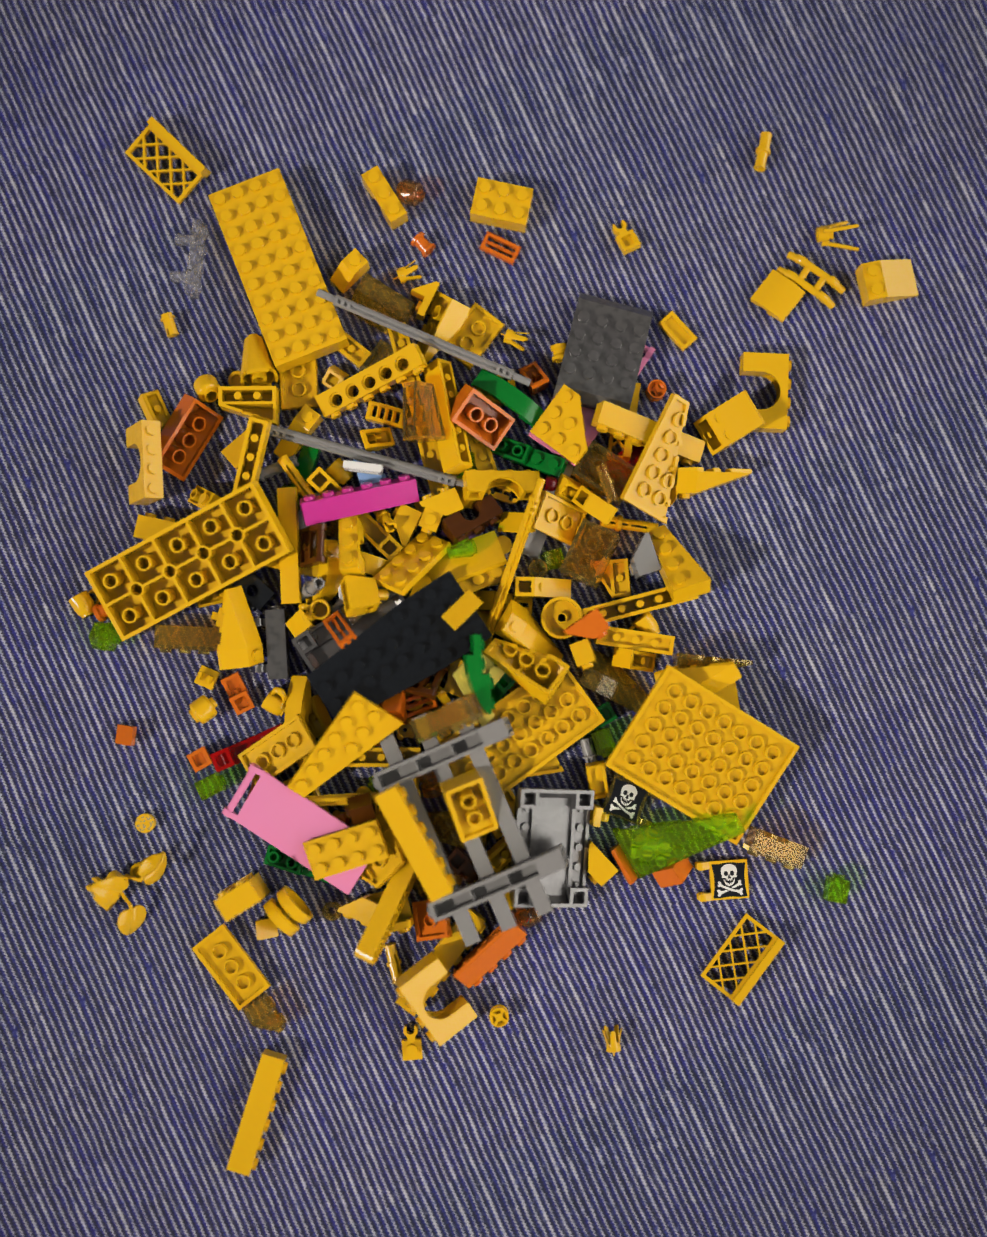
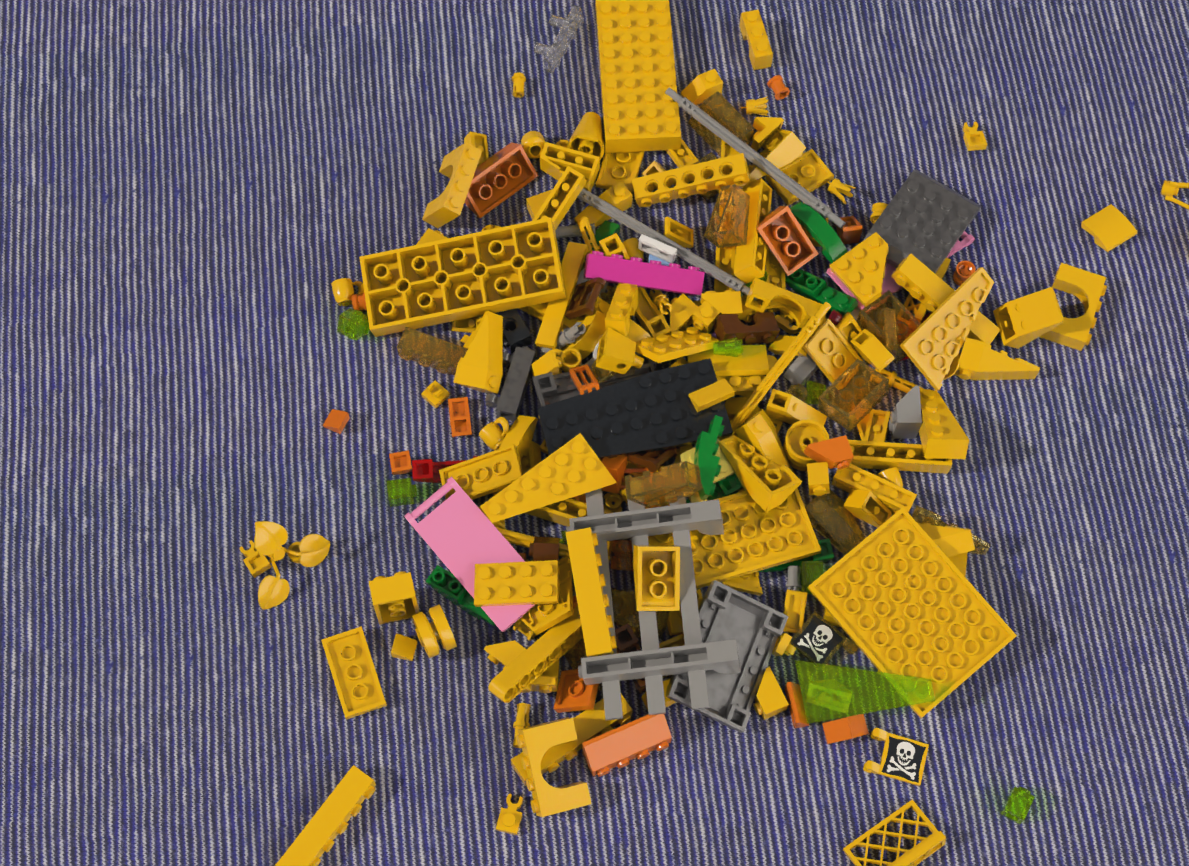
camera: 25 degrees right, 20 degrees down
yellow tile [135,813,156,833] -> none
yellow head [188,695,218,724] -> none
clear yellow slope [243,993,286,1033] -> none
clear yellow plate [322,901,342,921] -> none
yellow slope [365,401,407,429] -> none
clear orange head [396,179,425,207] -> none
yellow brick [470,177,534,233] -> none
orange tile [479,231,521,265] -> none
yellow wheel [489,1004,509,1027] -> none
clear orange head [514,908,542,928] -> none
yellow tile [657,311,697,352] -> none
clear yellow wedge [742,825,809,871] -> none
yellow pin [753,131,773,172] -> none
yellow piece [777,251,846,309] -> none

